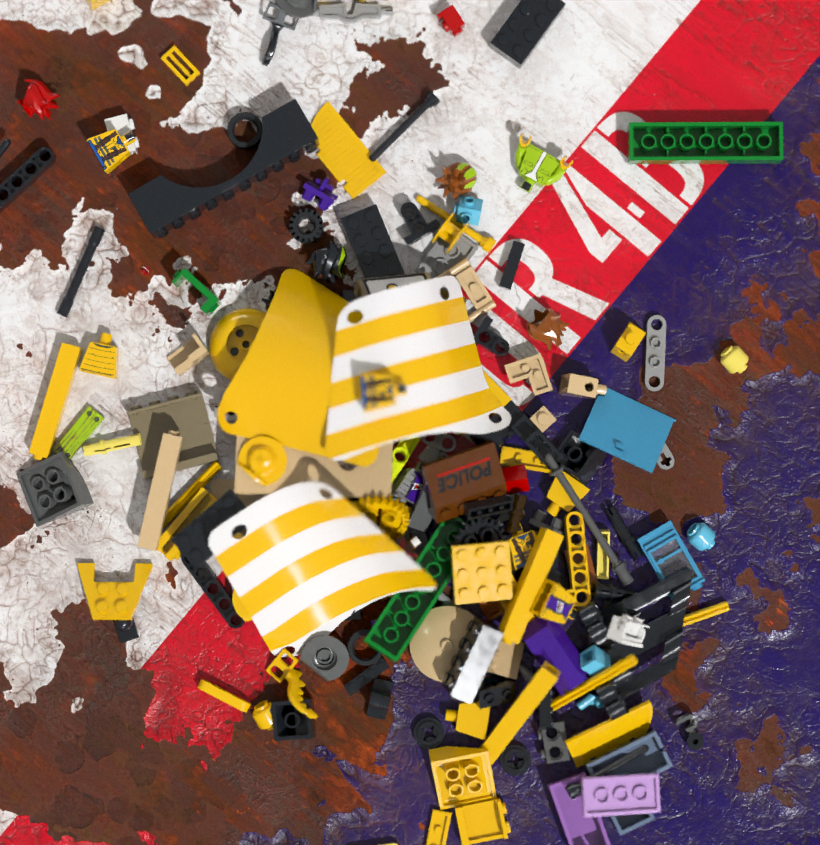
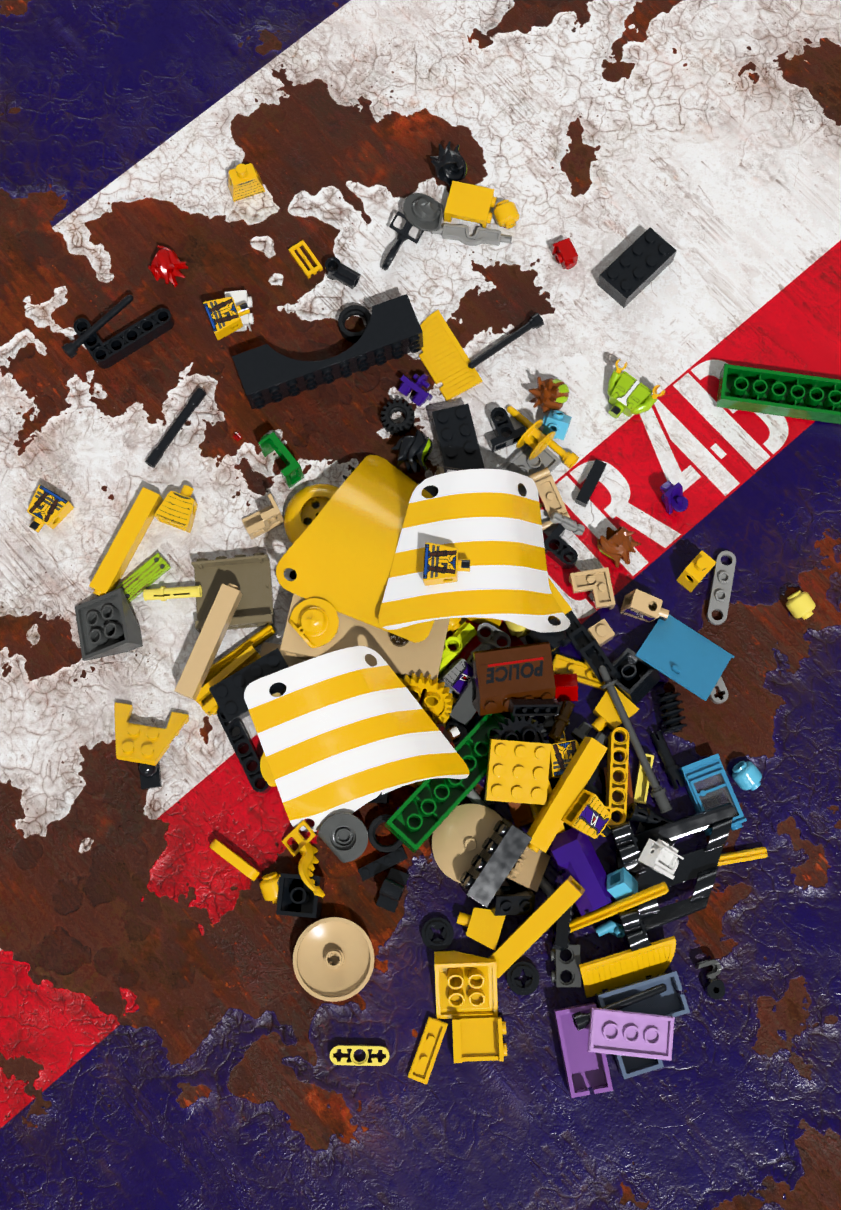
camera: 15 degrees right, 10 degrees down
none -> tan dish [293,917,375,1002]
none -> black piece [325,257,361,289]
none -> light grey axle [550,512,585,535]
none -> black piece [656,692,687,734]
none -> dark purple hips [660,480,688,515]

